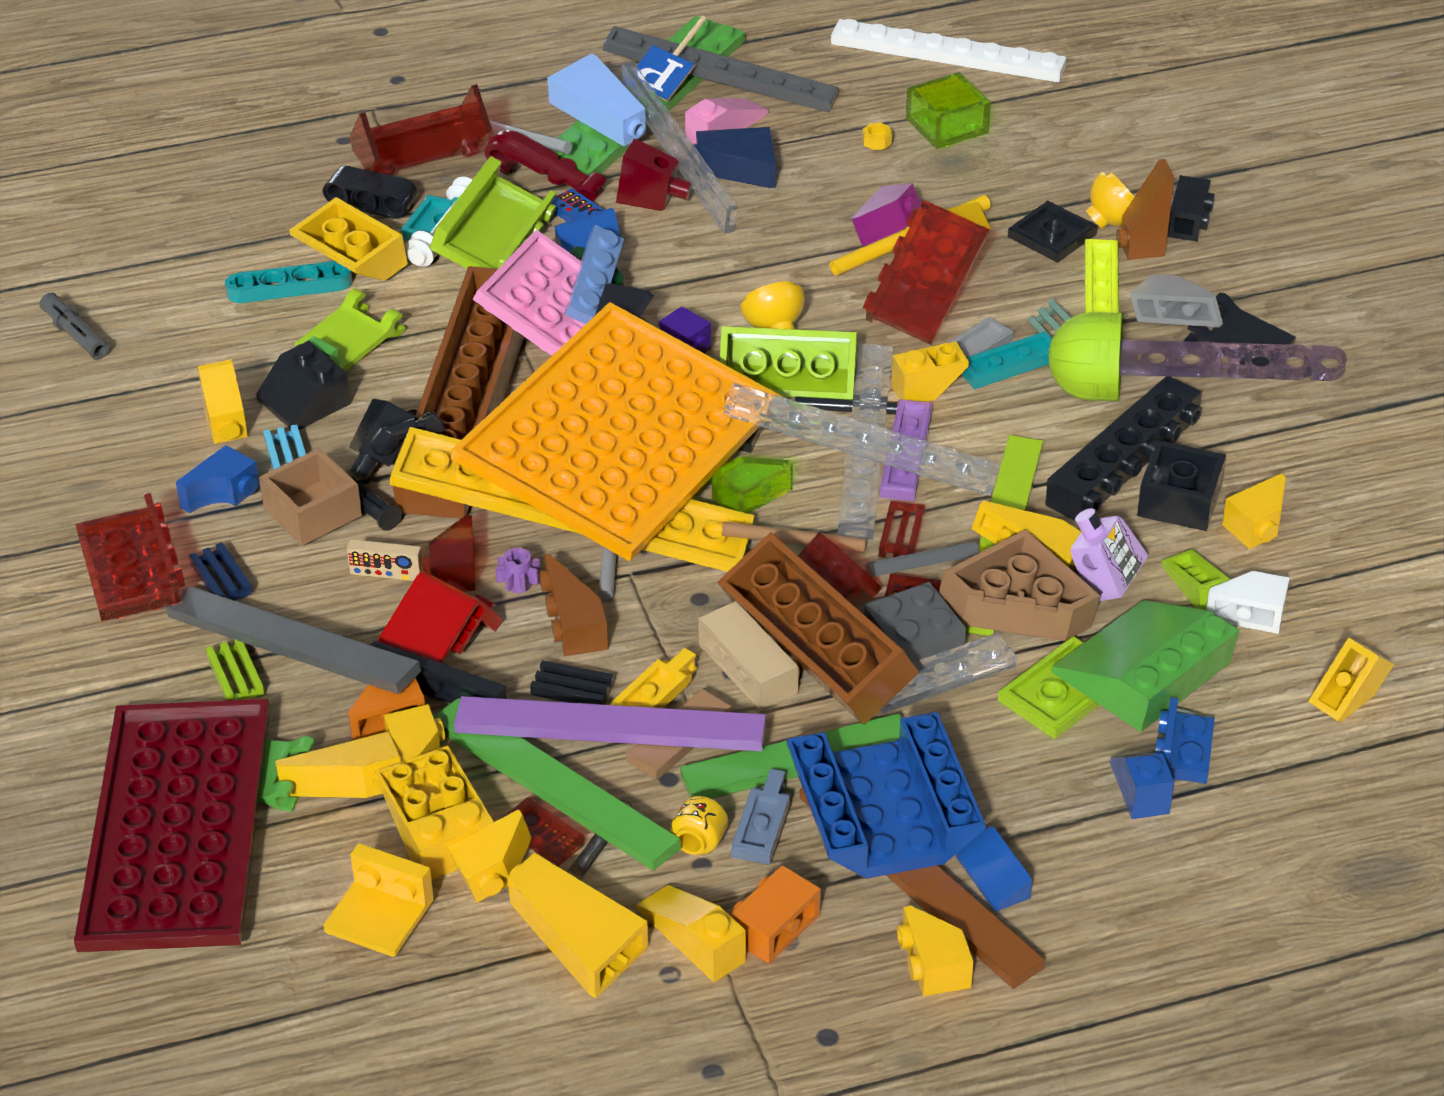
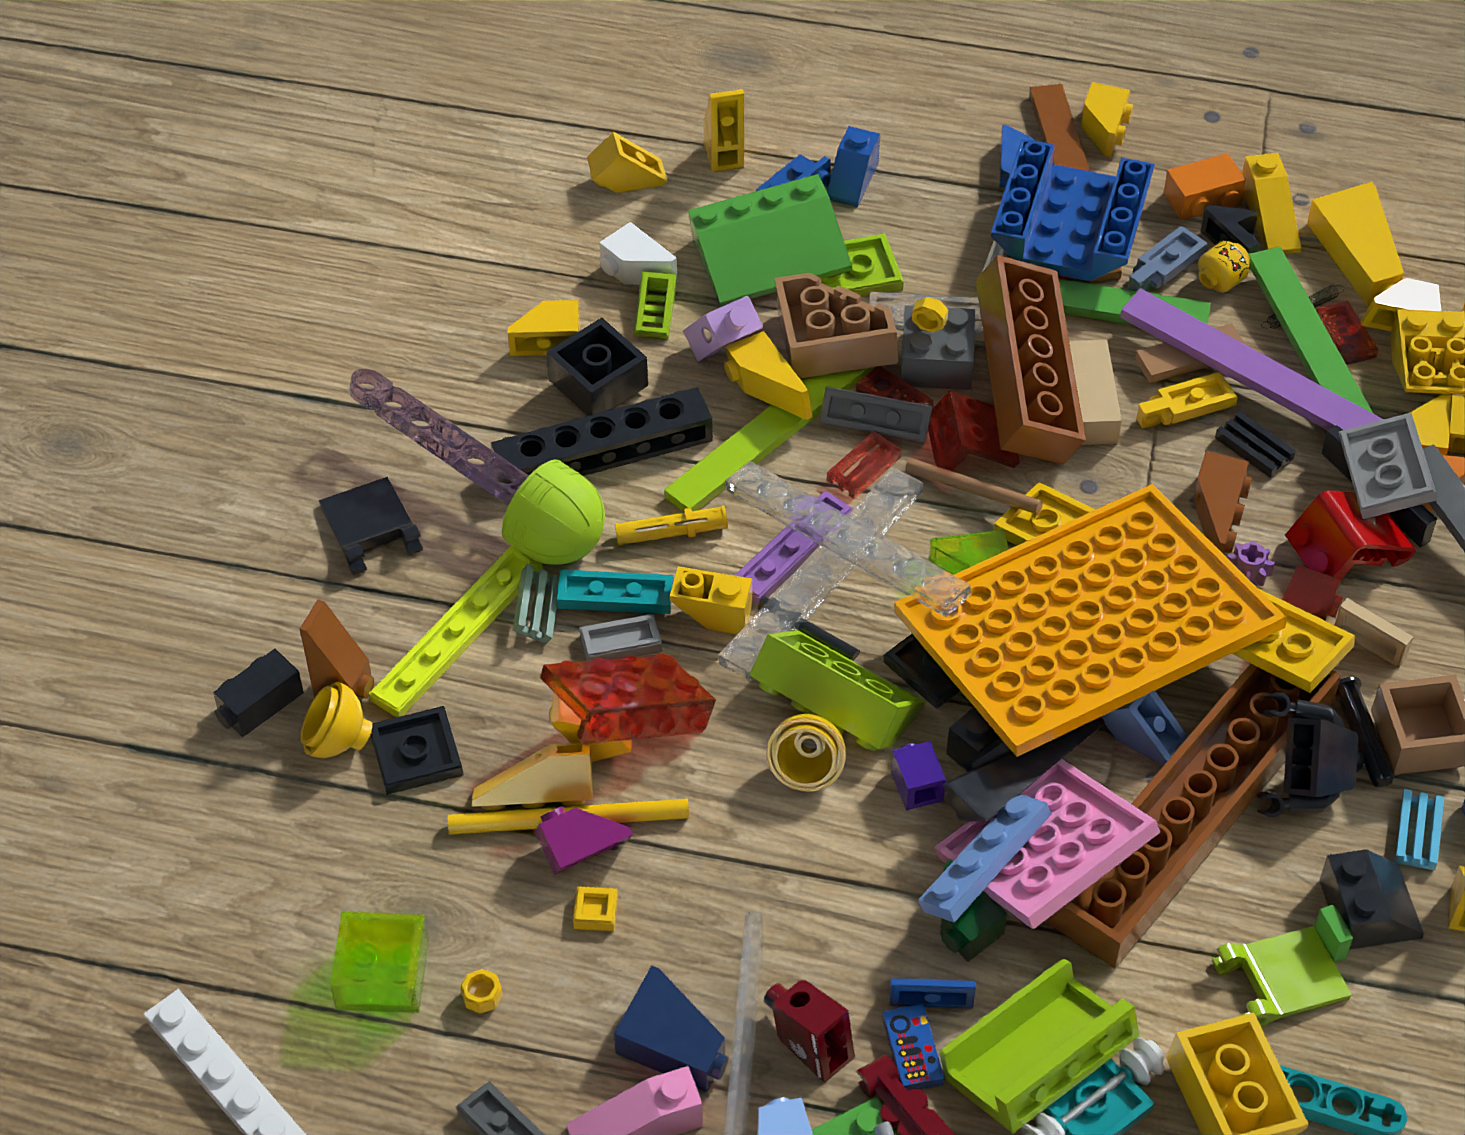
camera: 150 degrees left, 10 degrees up
light grey slope [1130,274,1223,327] -> none
none -> yellow tile [573,886,618,931]
none -> yellow pin [615,505,728,546]
none -> yellow slope [704,89,744,172]
none -> yellow tile [912,297,948,333]
none -> black slope [1200,205,1259,269]
none -> light grey tile [1338,413,1438,519]

